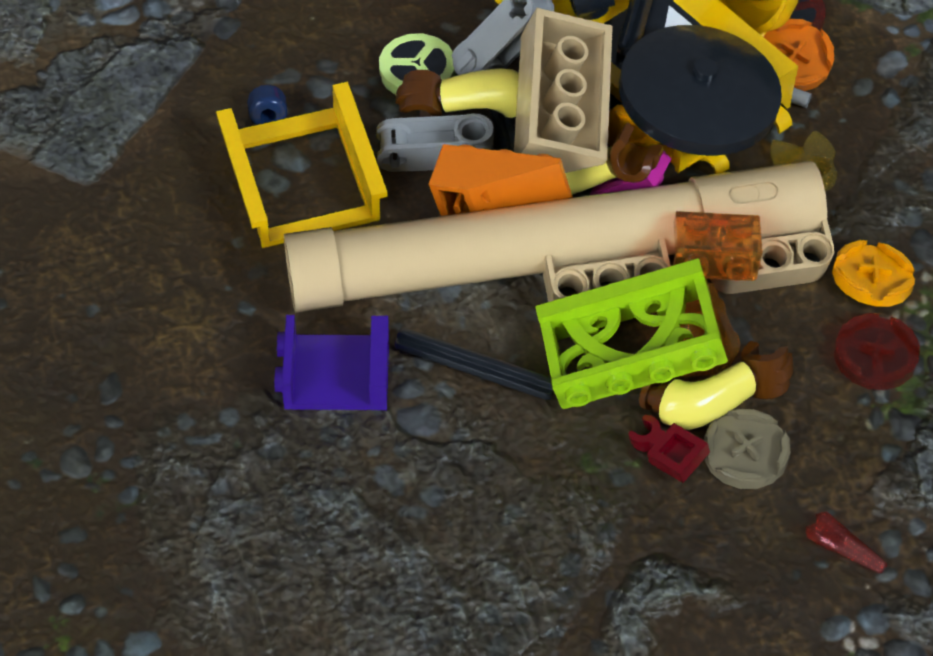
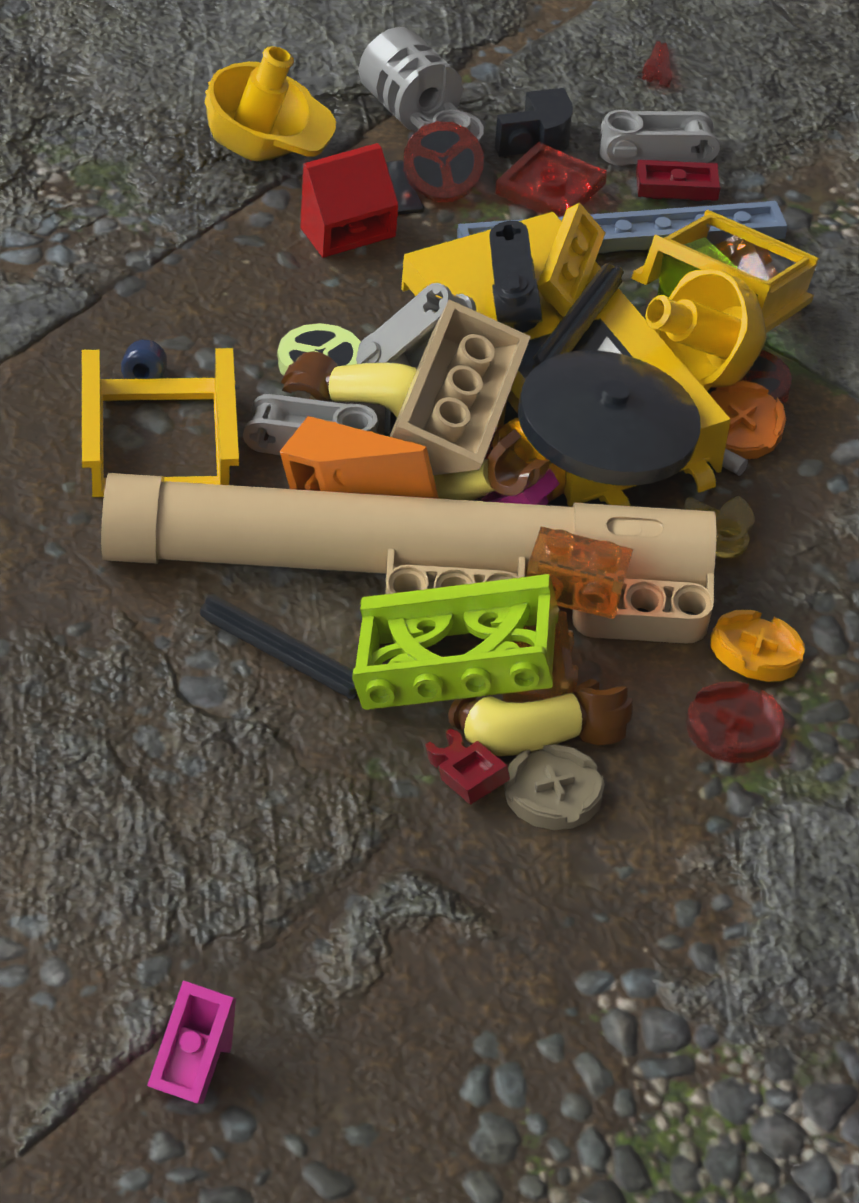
camera: 10 degrees right, 10 degrees down
dark purple panel [274,315,389,410] -> none
clear red piece [805,511,888,574] -> none

